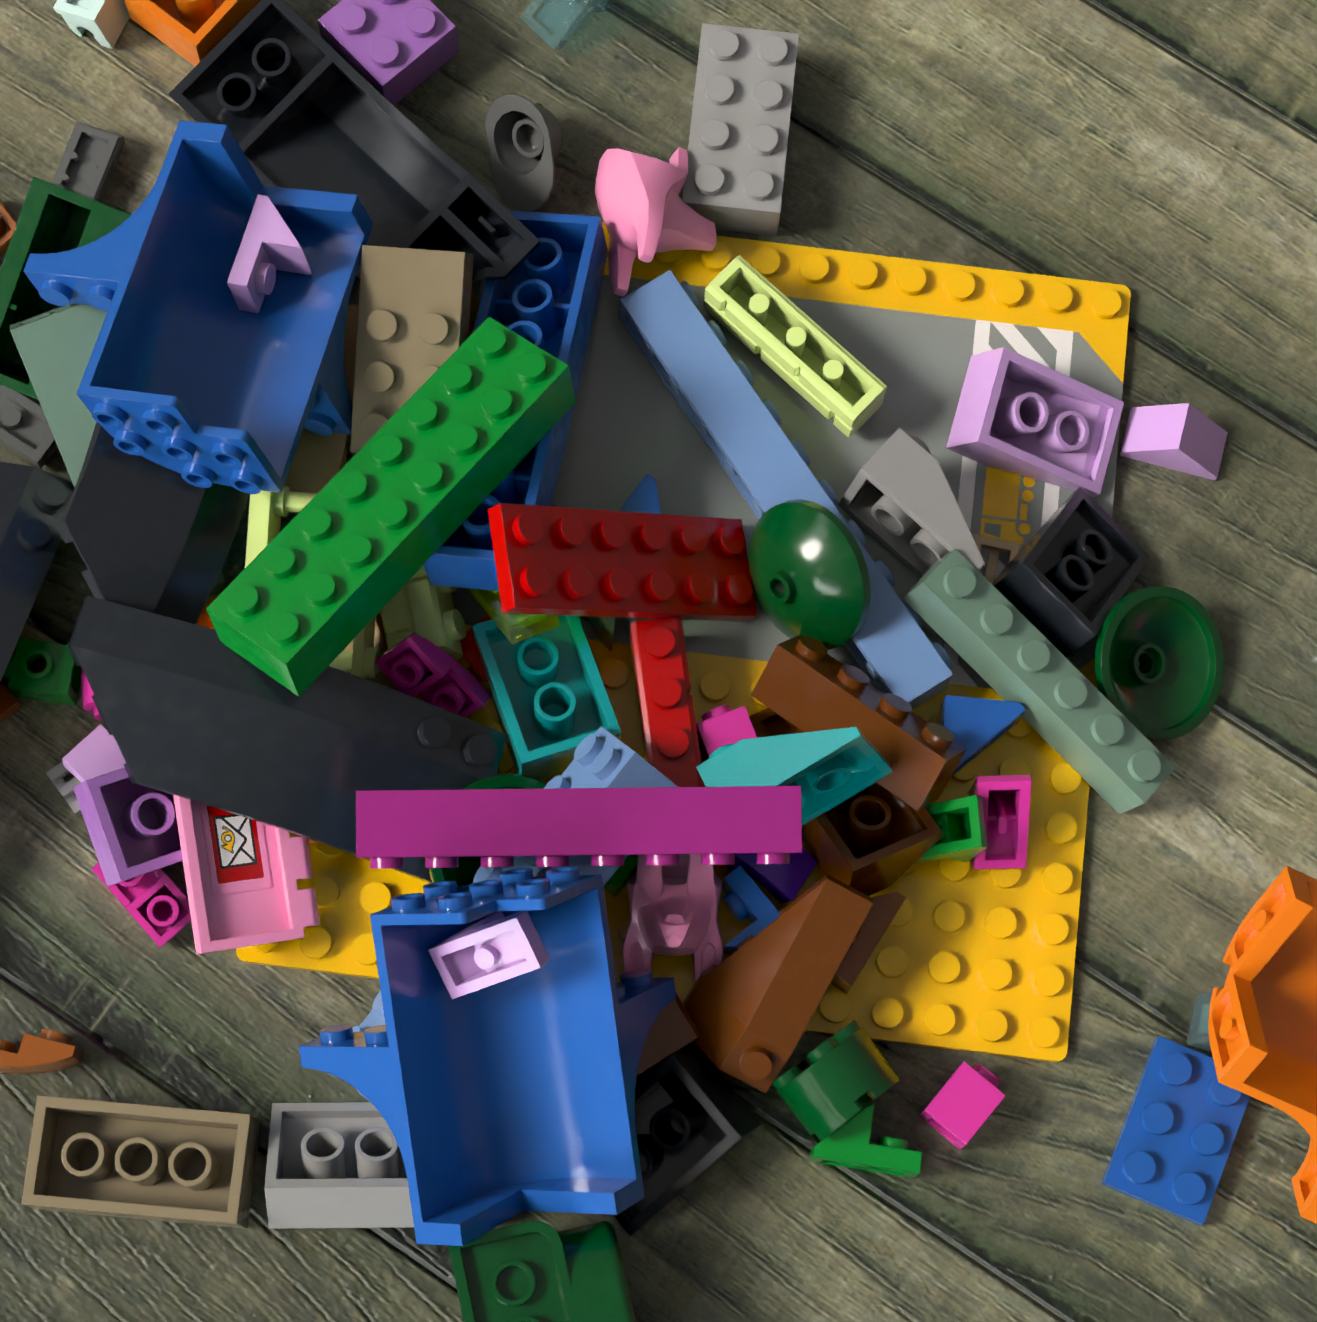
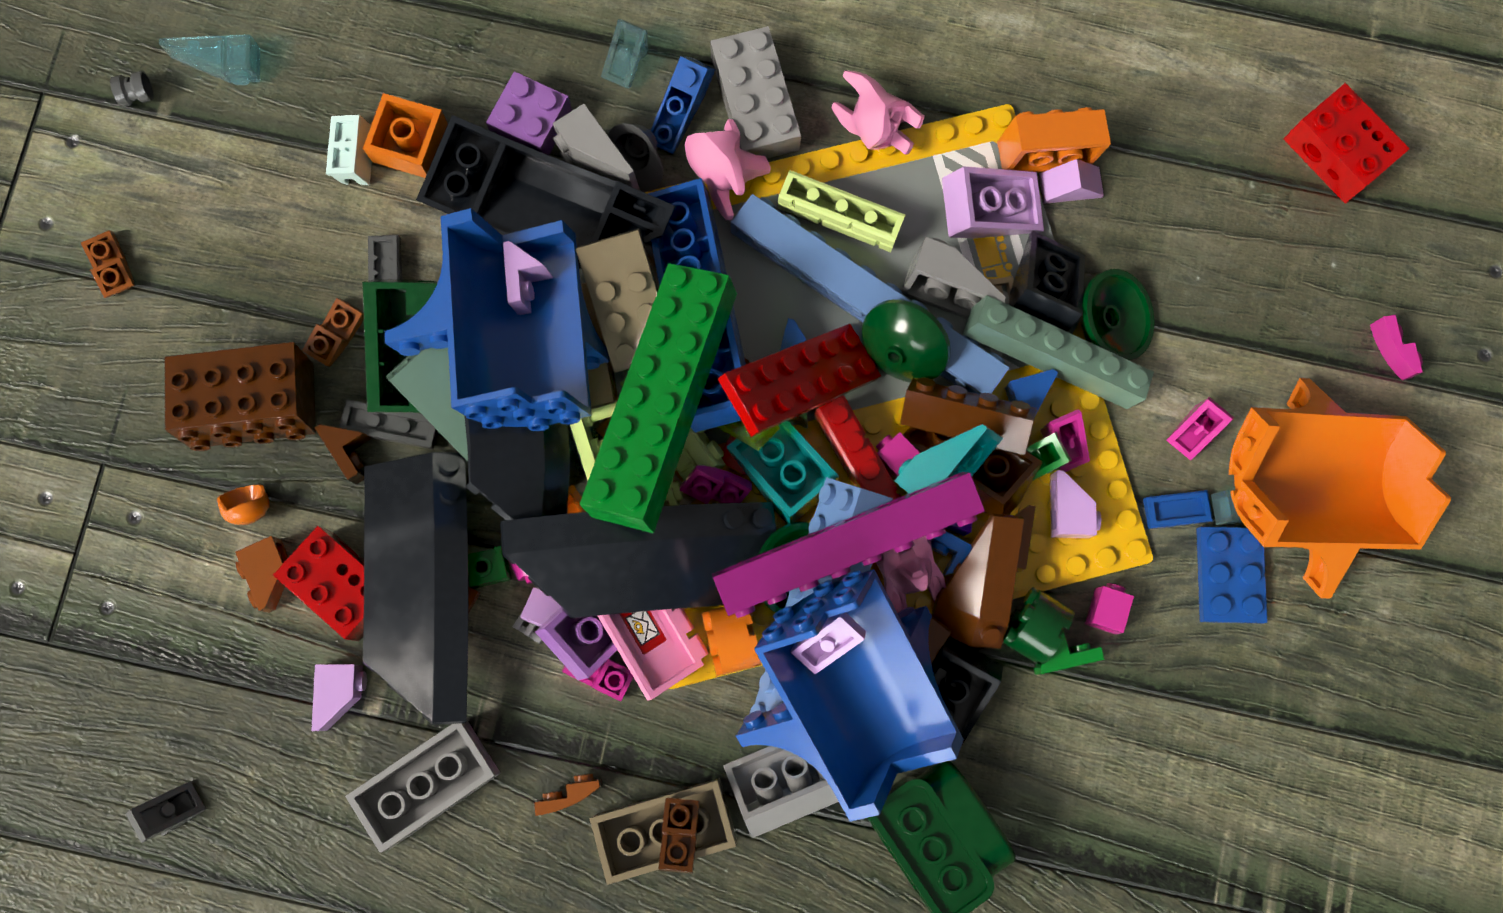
camera: 20 degrees left, 5 degrees up
none -> light grey slope [553,104,639,190]
none -> blue slope [651,56,716,154]
none -> reddish brown slope [658,798,699,874]
none -> orange brick [701,607,761,676]
none -> bright pink piece [831,70,924,155]
none -> orange brick [997,107,1111,173]
none -> lavender slope [1050,470,1101,538]
none -> blue tile [1143,490,1213,529]
none -> dark pink slope [1166,397,1234,461]

